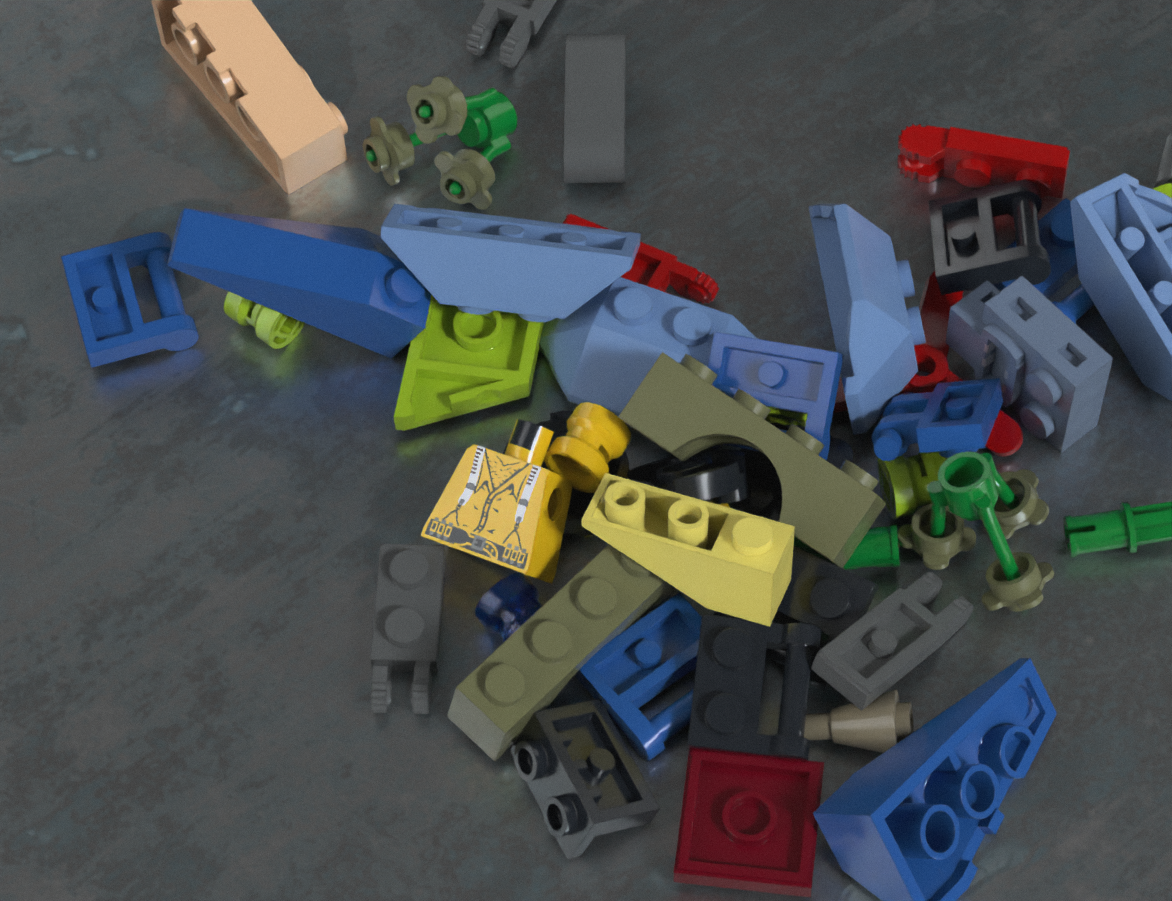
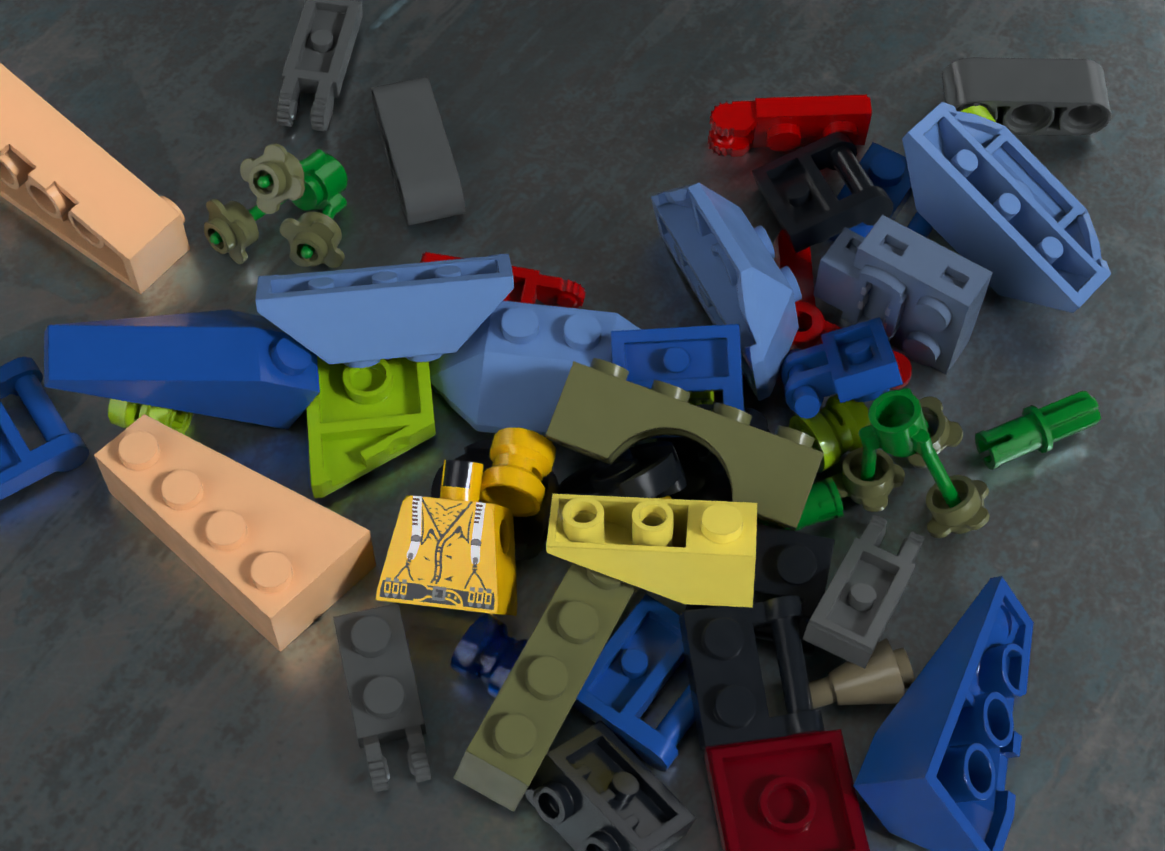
camera: 20 degrees left, 0 degrees up
none -> light nougat wedge [94,414,376,652]

